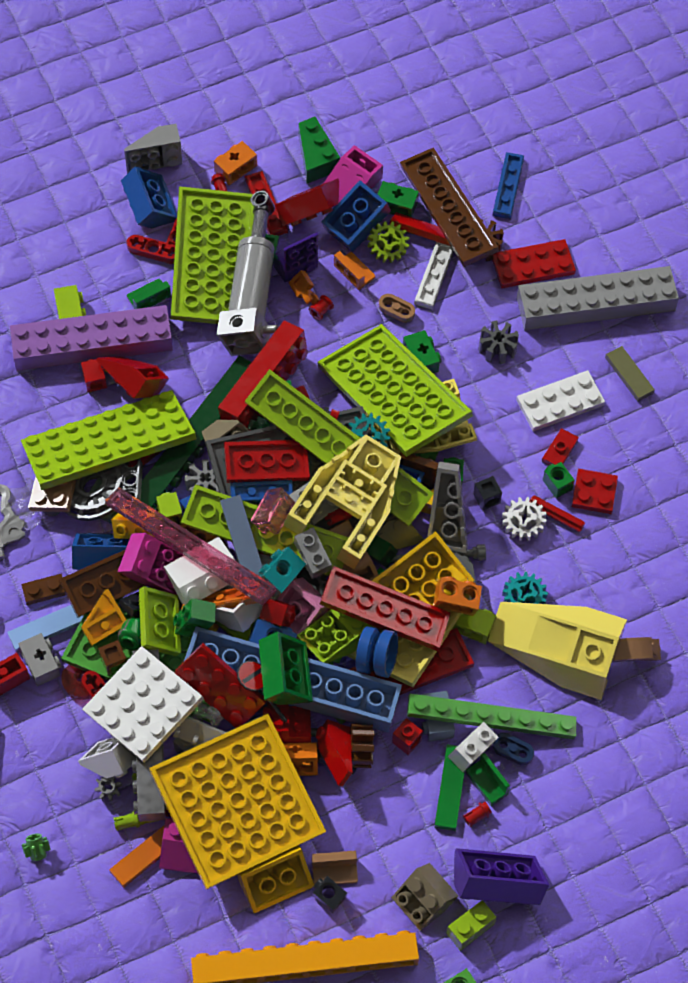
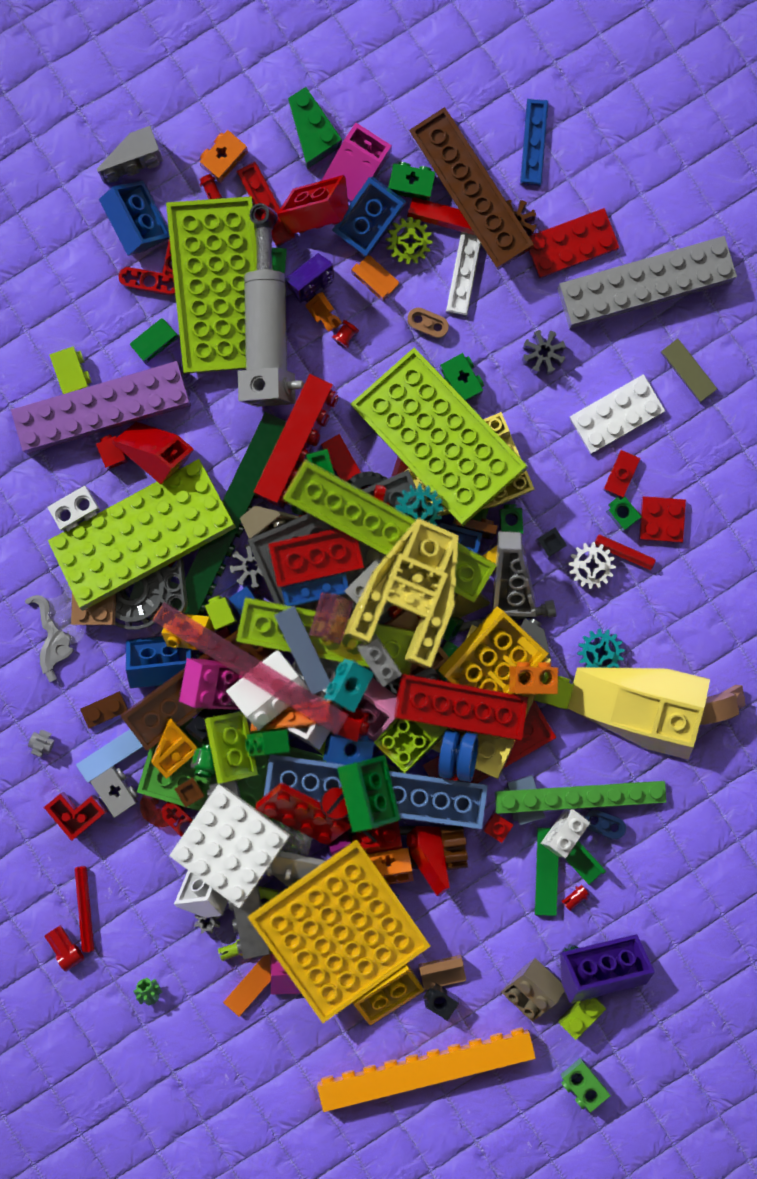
camera: 10 degrees left, 25 degrees up
none -> white brick [47,486,100,532]

